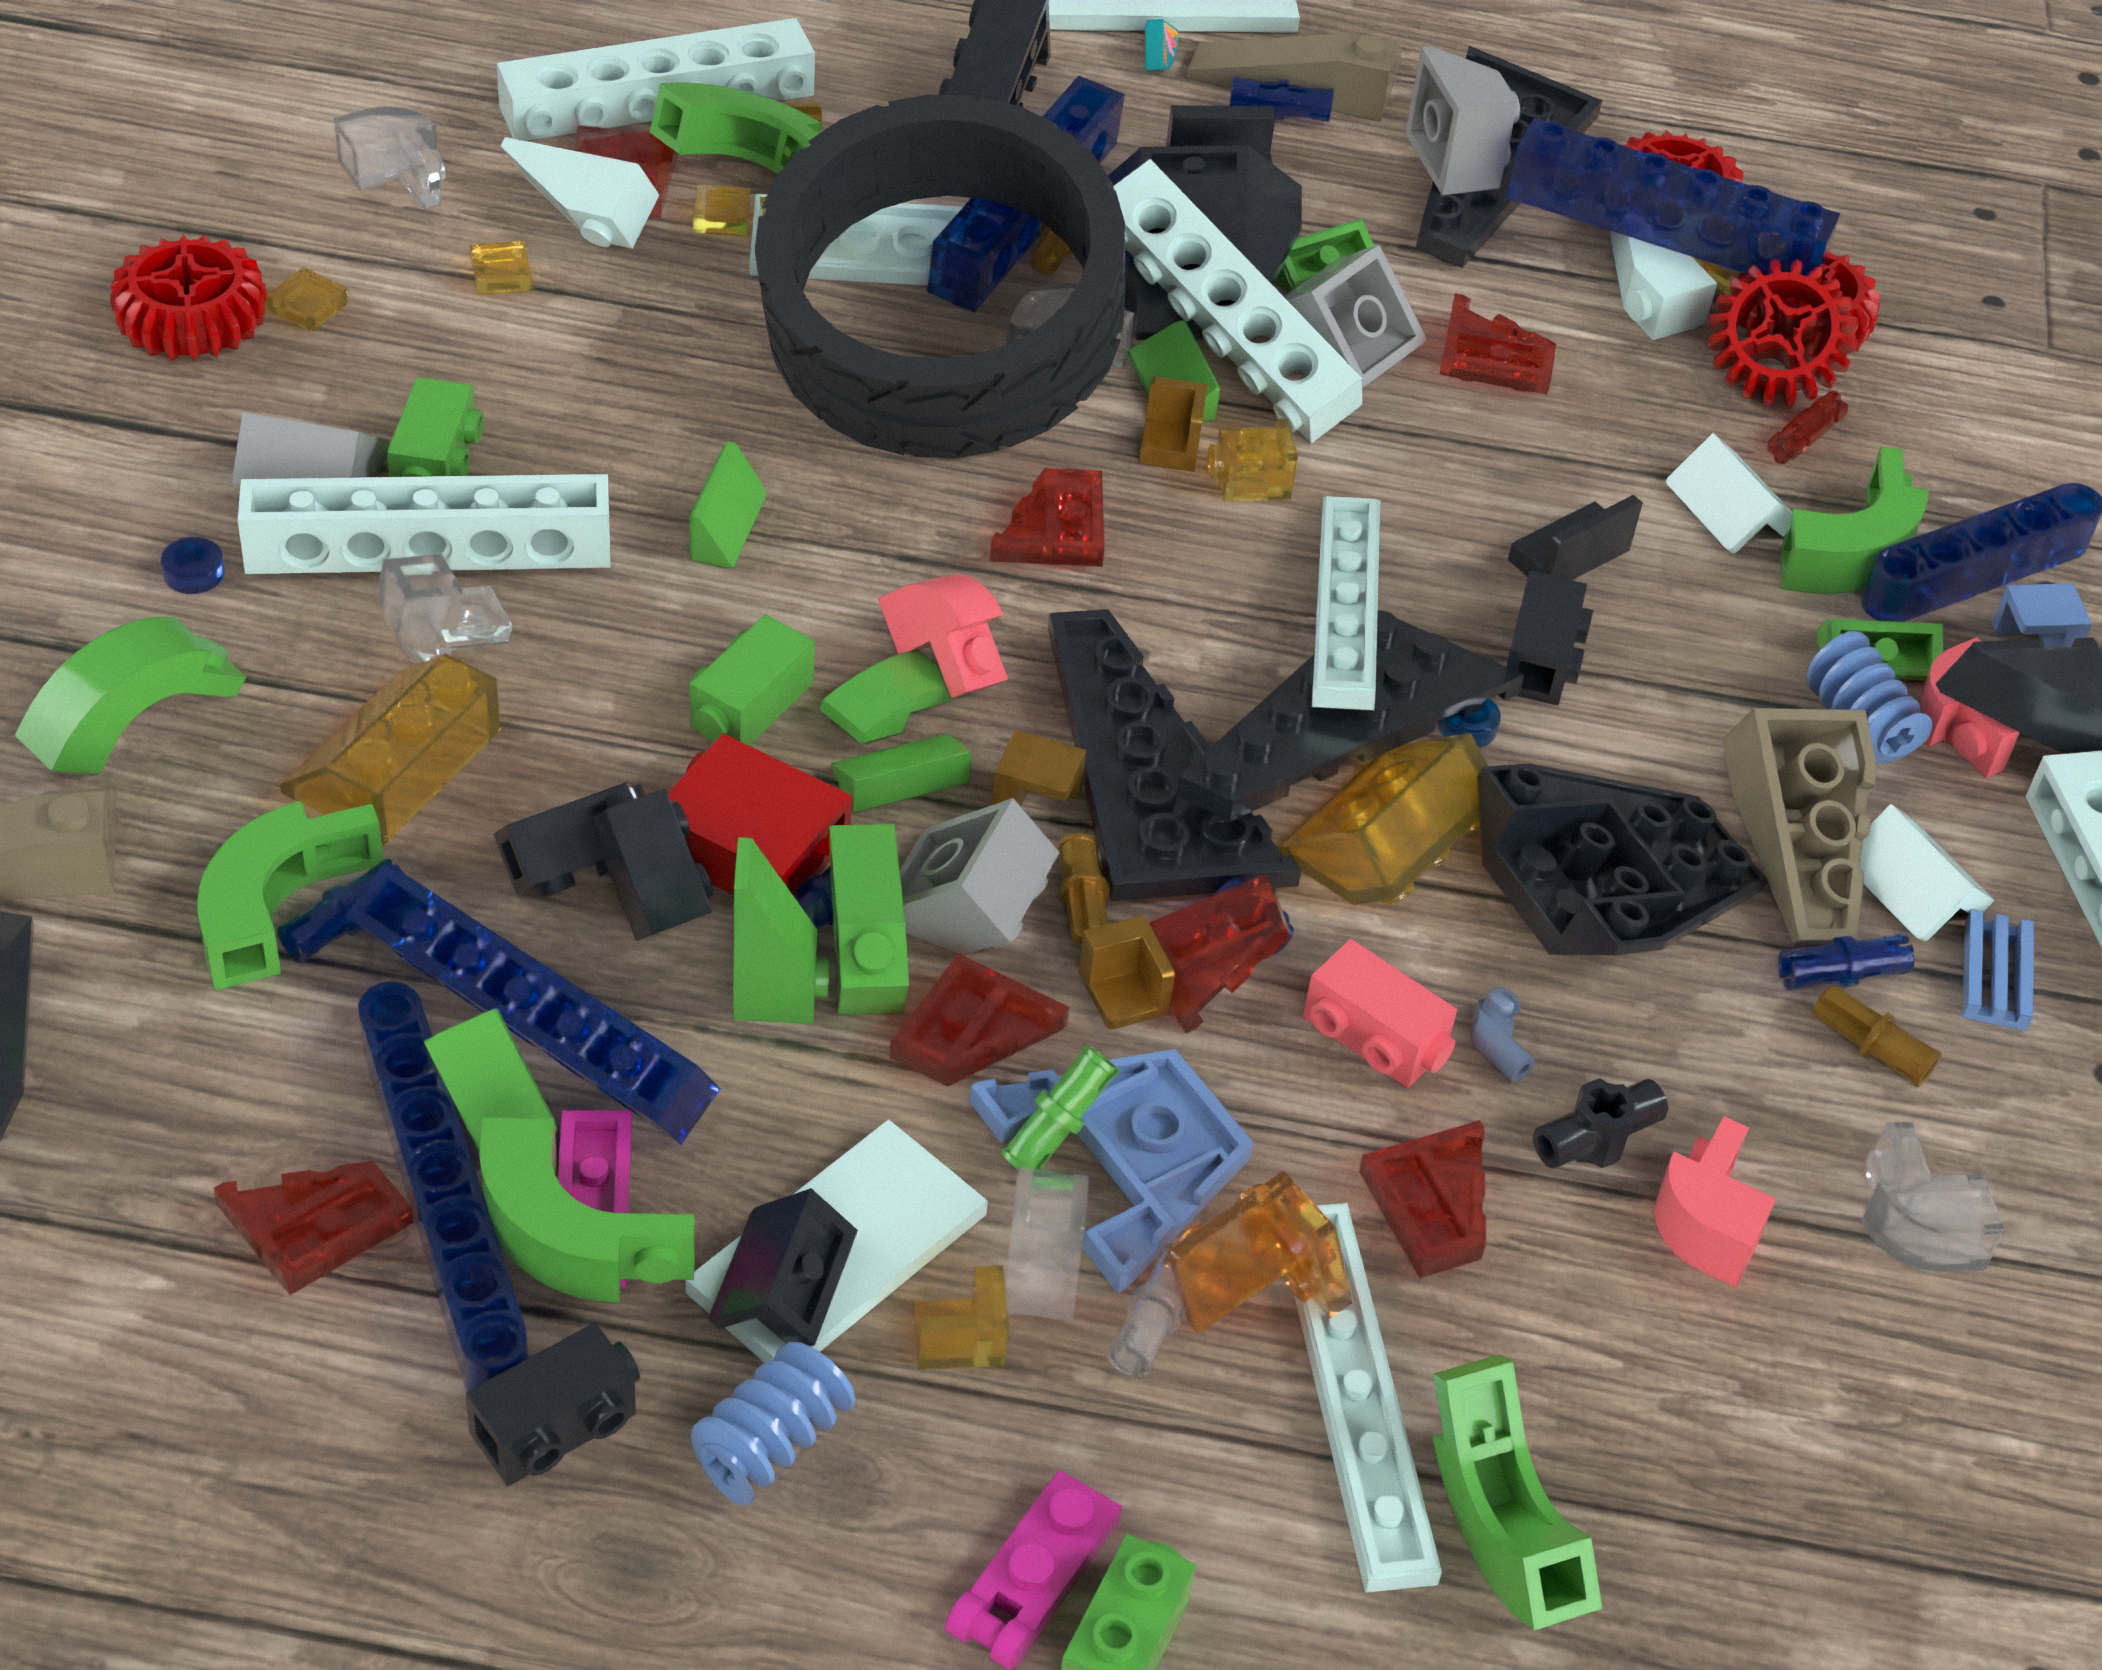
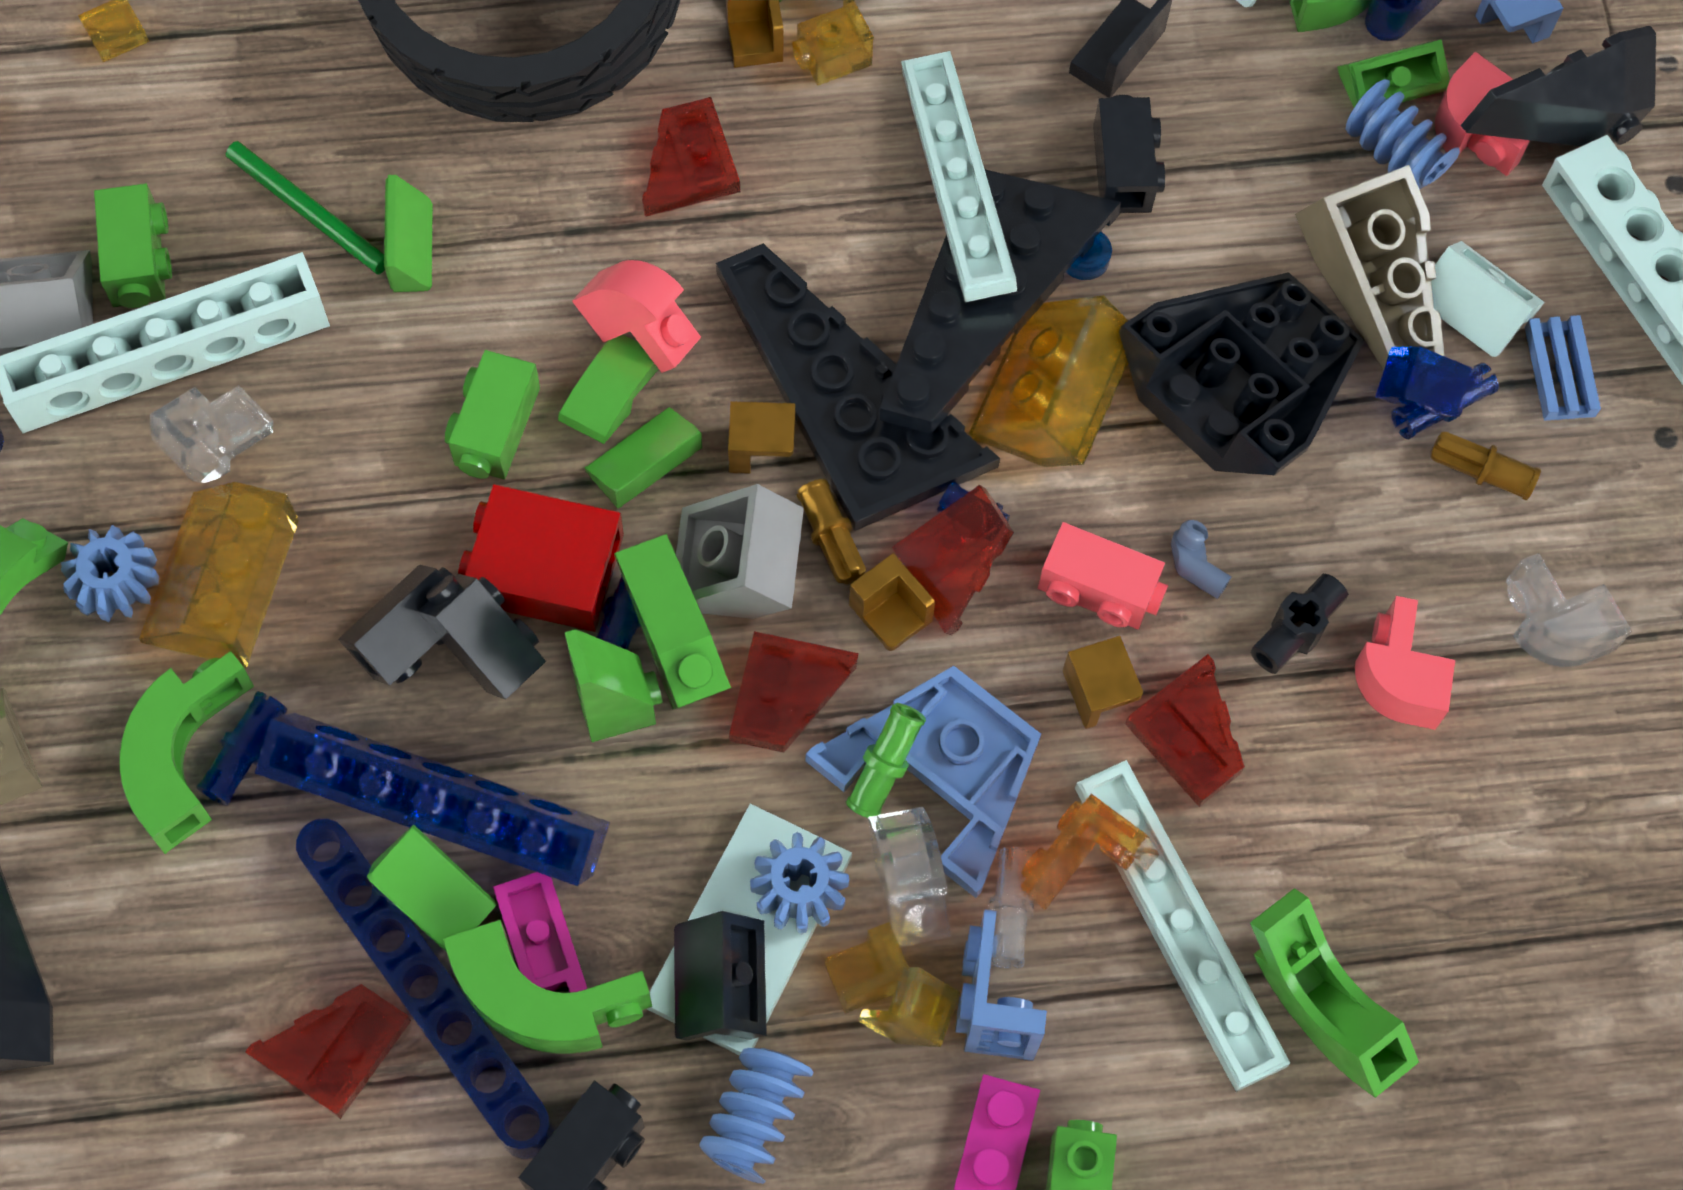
camera: 15 degrees left, 20 degrees up
none -> medium blue gear [61,525,159,623]
none -> green bar [226,141,385,275]
none -> medium blue gear [750,832,849,934]
none -> clear yellow panel [858,967,961,1047]
none -> medium blue bracket [955,909,1047,1061]
none -> pearl gold panel [1062,635,1143,729]
none -> clear blue panel [1375,346,1472,417]

